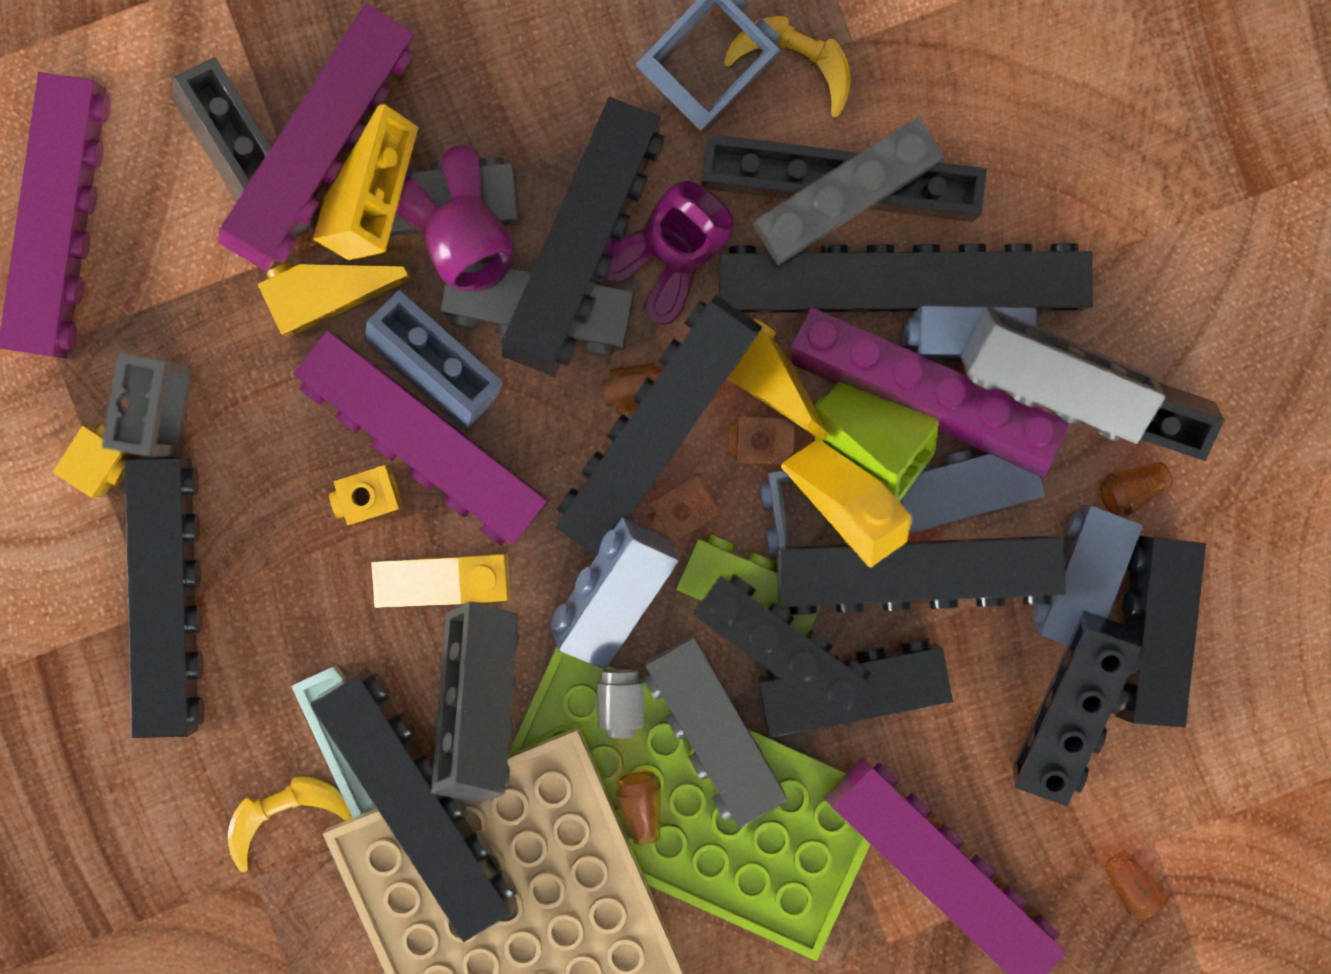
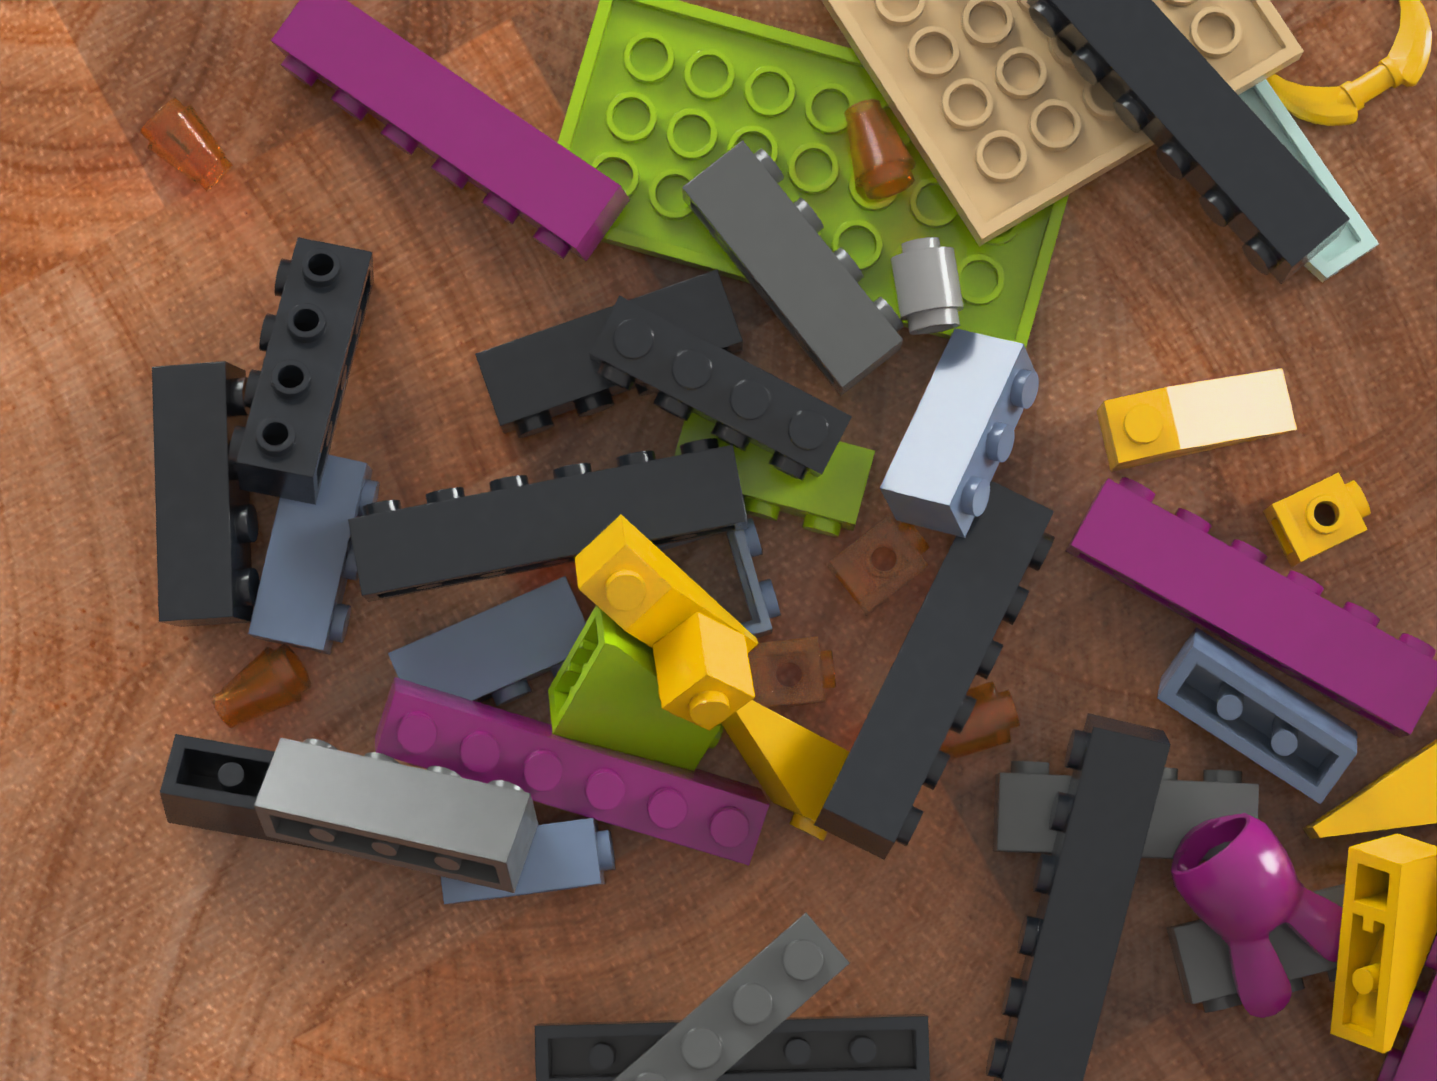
camera: 170 degrees right, 5 degrees down
dark grey brick [431,601,519,803] -> none
magenta piece [606,181,734,325] -> none
black brick [719,243,1092,313] -> none
none -> yellow brick [652,612,755,731]

